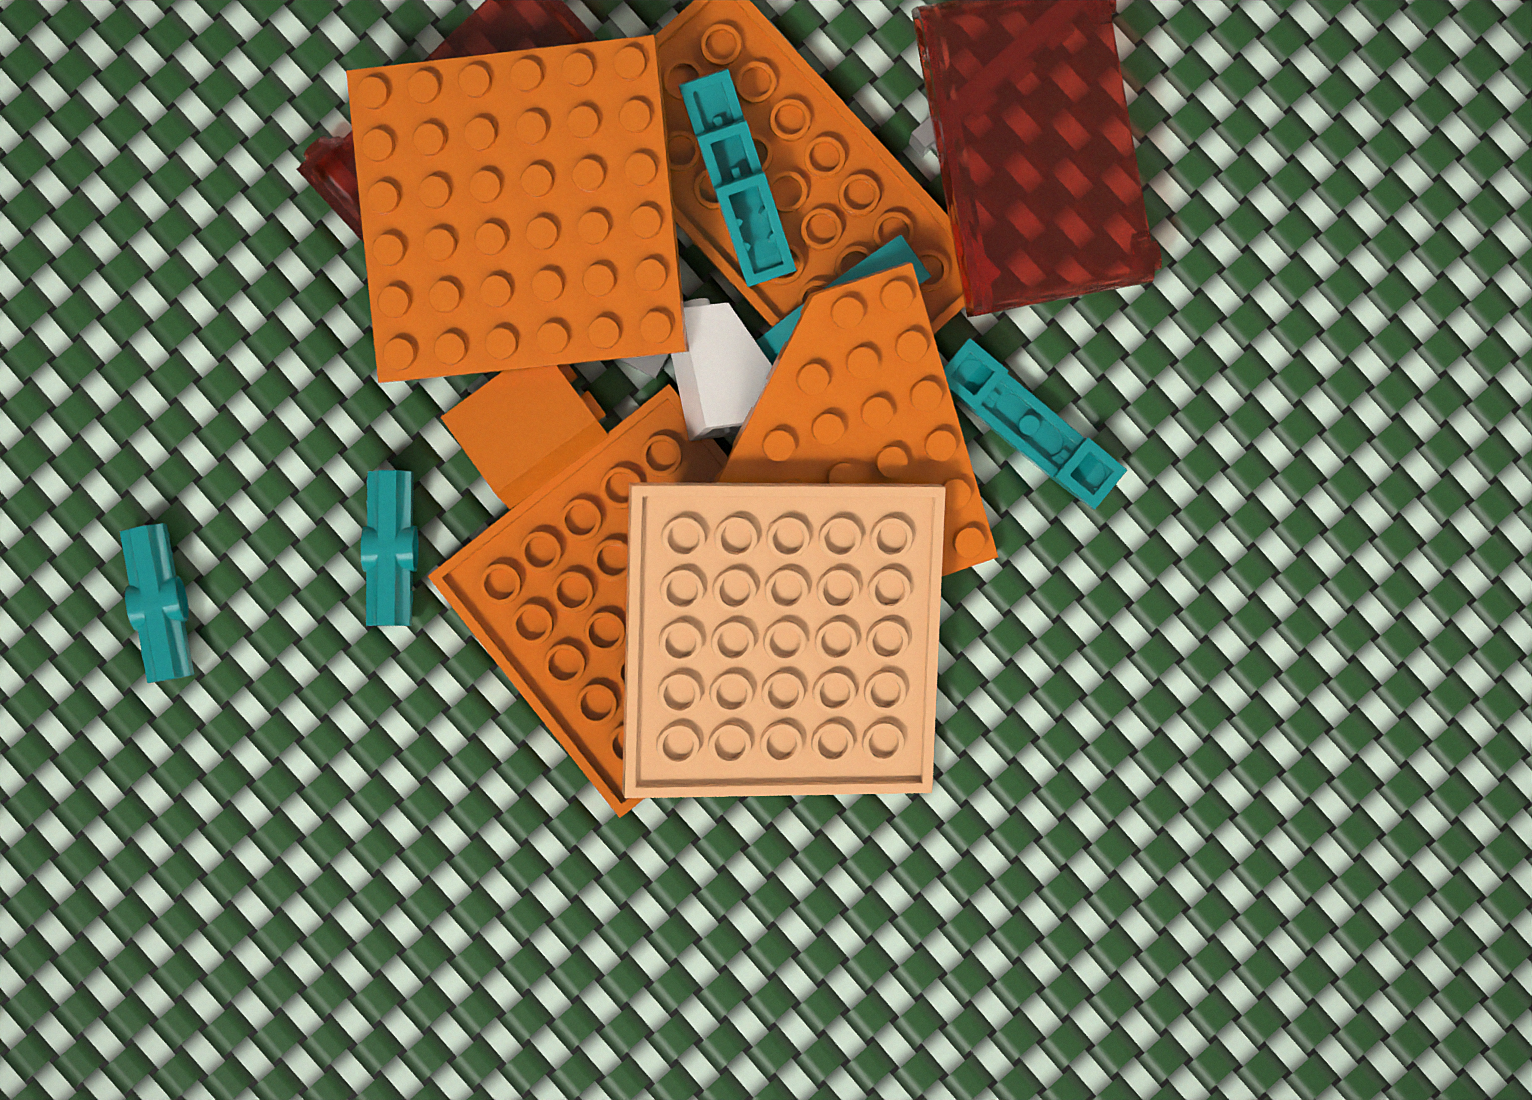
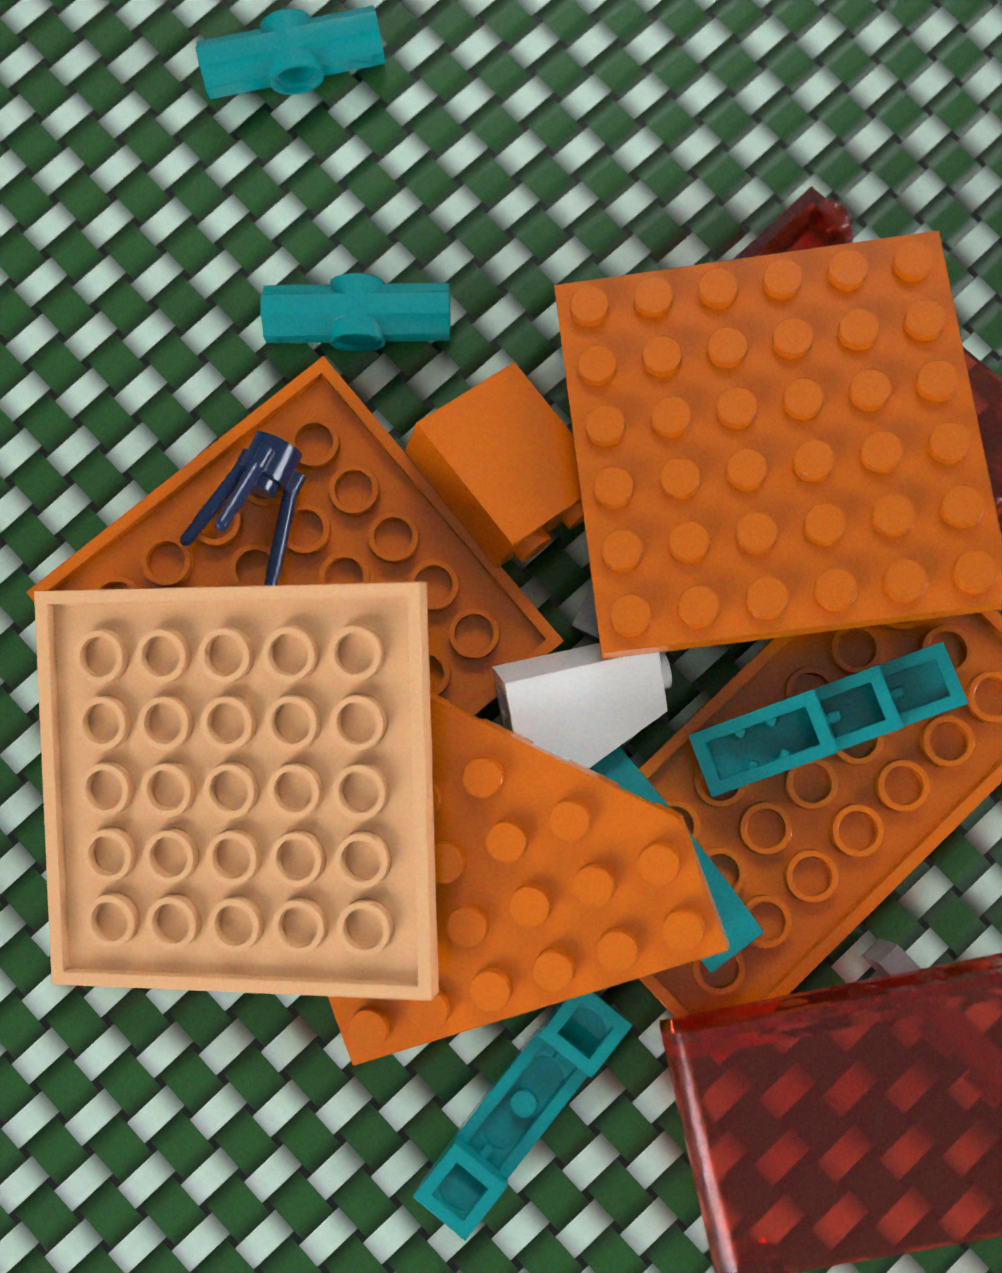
camera: 90 degrees right, 5 degrees down
none -> dark blue plant [180,431,306,586]

